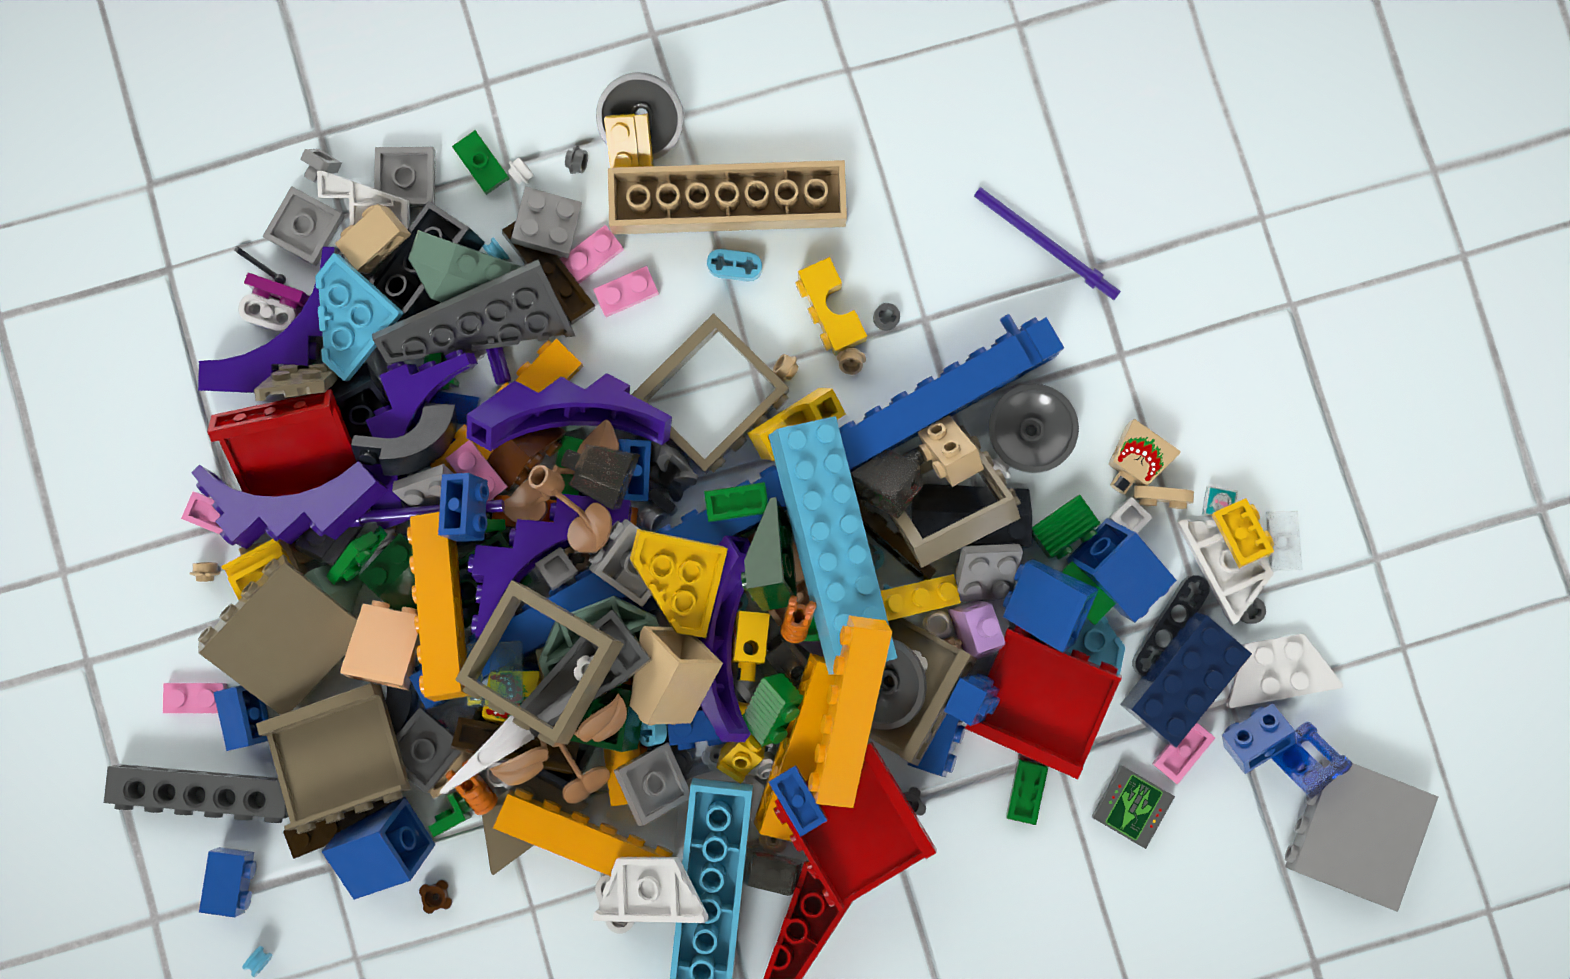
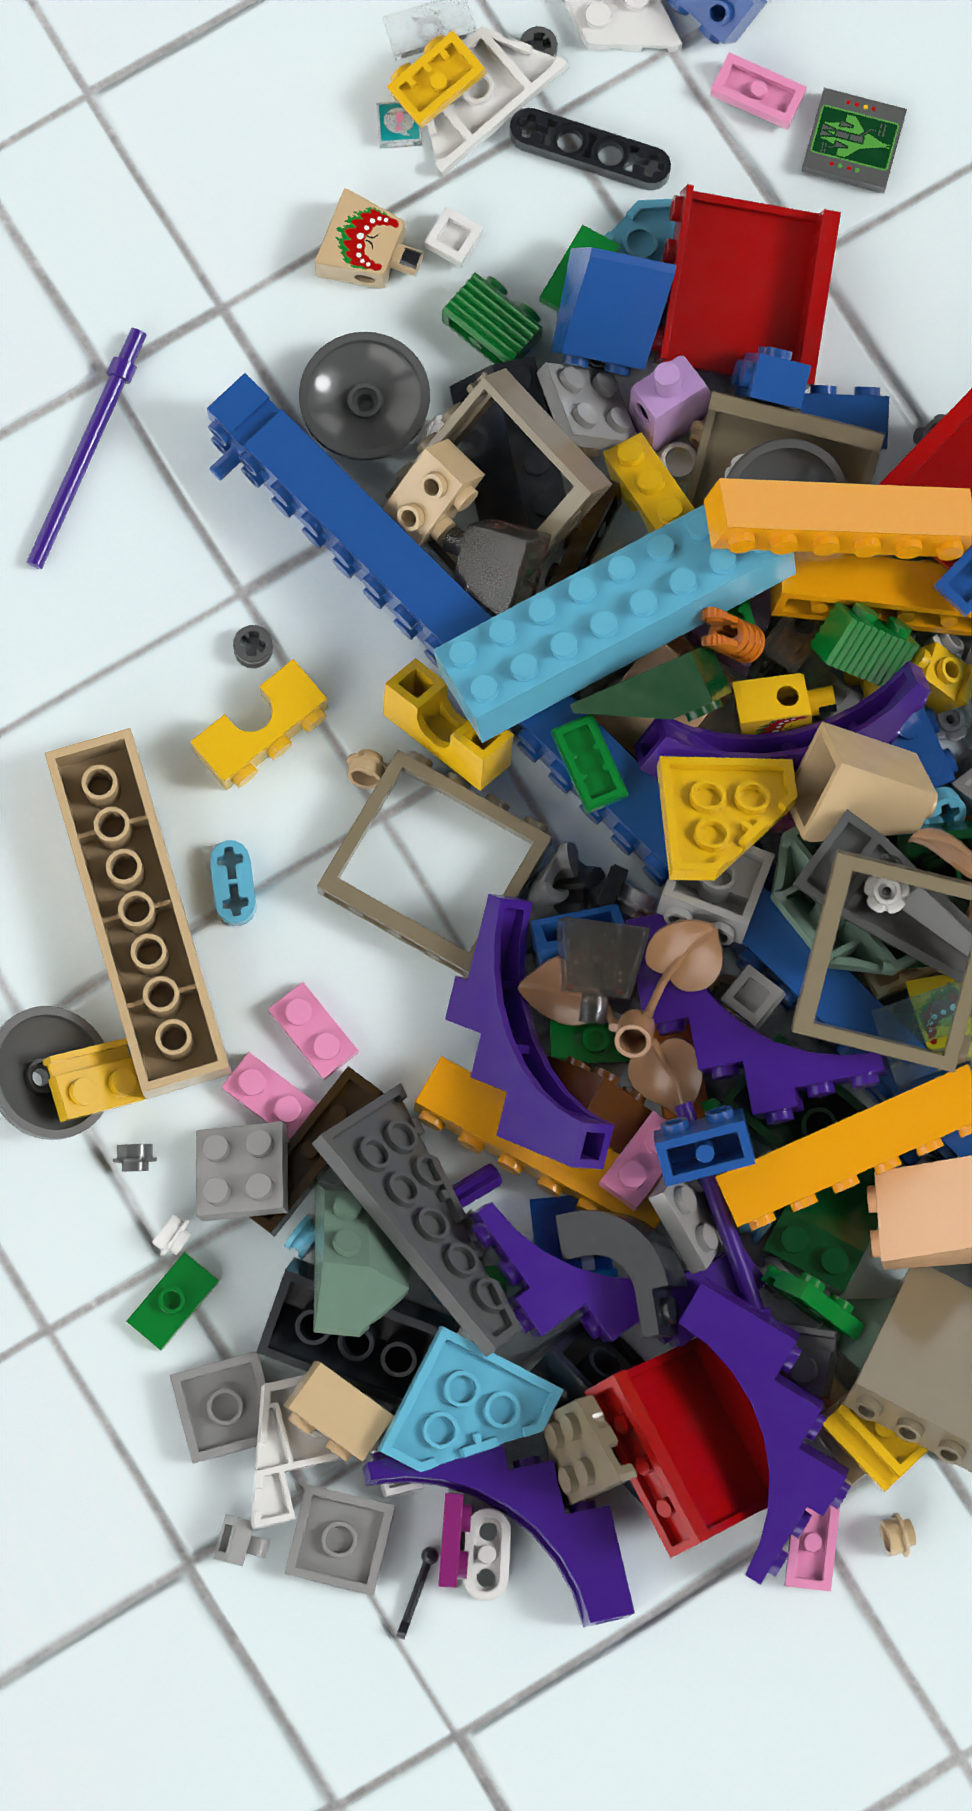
camera: 110 degrees left, 5 degrees down
tan plate [837,347,866,375] -> none
green plate [1005,759,1049,825] -> none
blue slope [1066,518,1177,623] -> none
dark blue brick [1120,613,1252,748] -> none
tan plate [1133,486,1194,509] -> none

